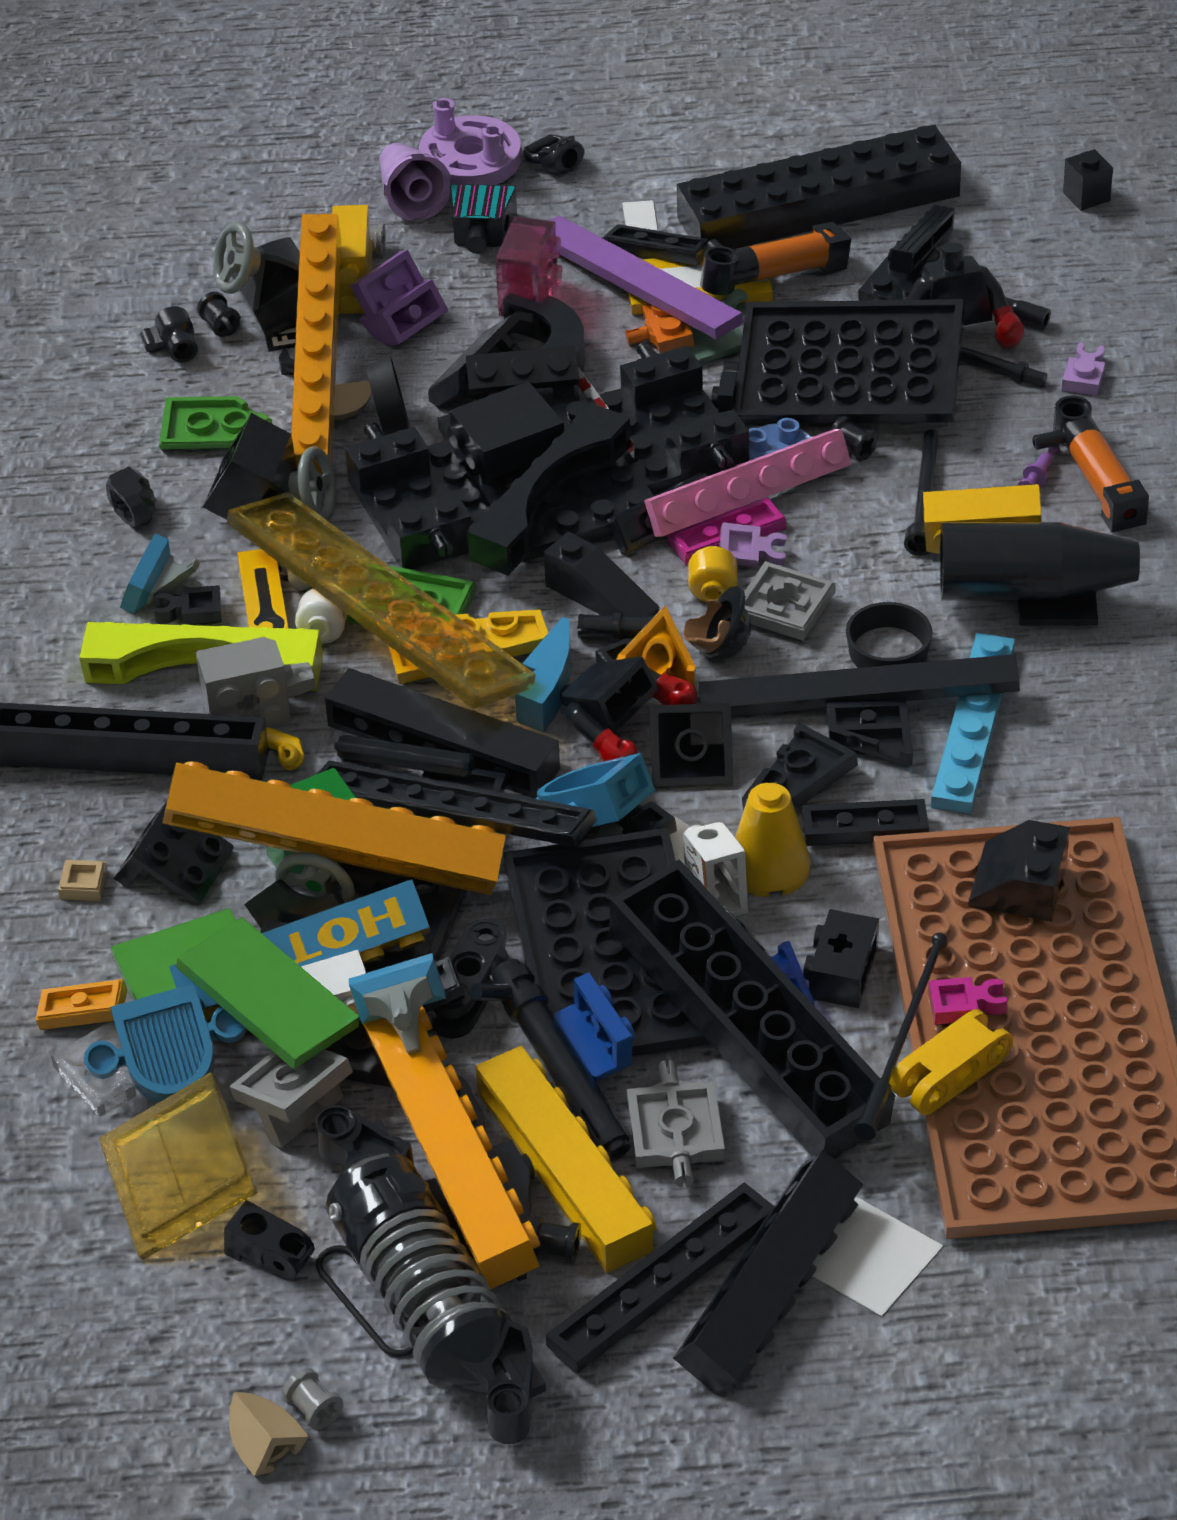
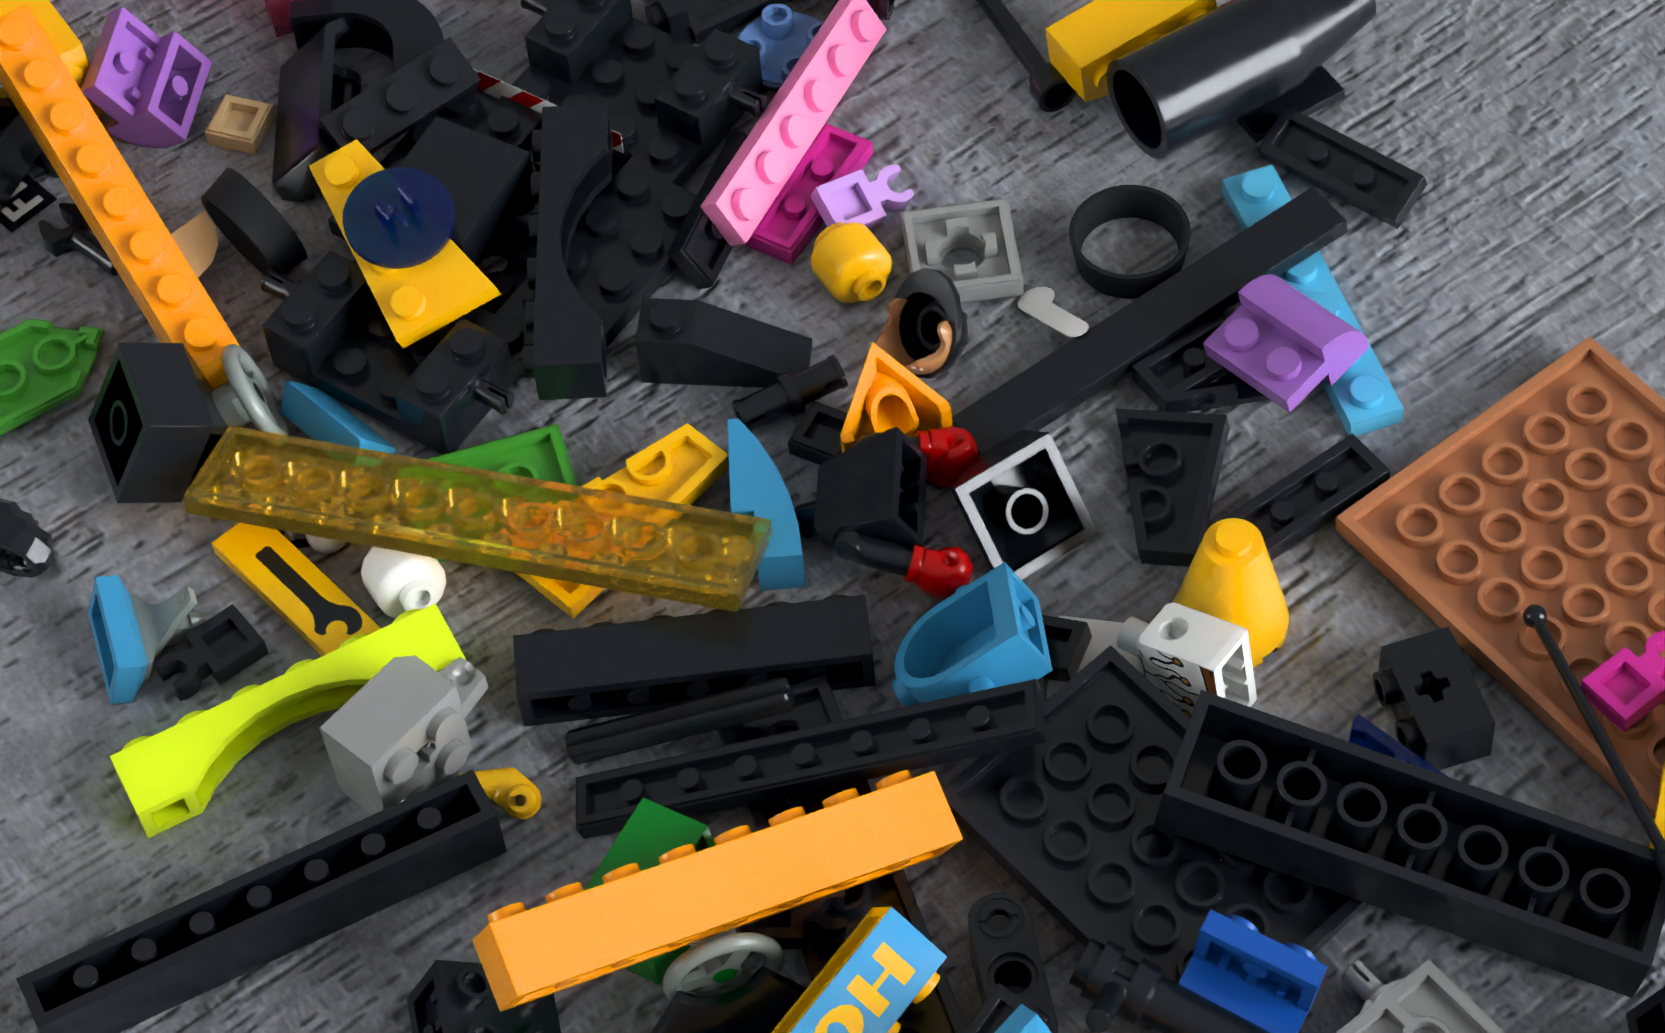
camera: 30 degrees left, 10 degrees up
black slope [968,820,1070,921] -> none
none -> tan tile [205,94,277,155]
none -> dark azure slope [280,381,397,472]
none -> yellow wing [309,139,501,349]
none -> clear blue piece [343,167,455,269]
none -> white sticker [1018,287,1089,337]
none -> medium lavender brick [1203,274,1369,413]
none -> black plate [1257,105,1427,229]

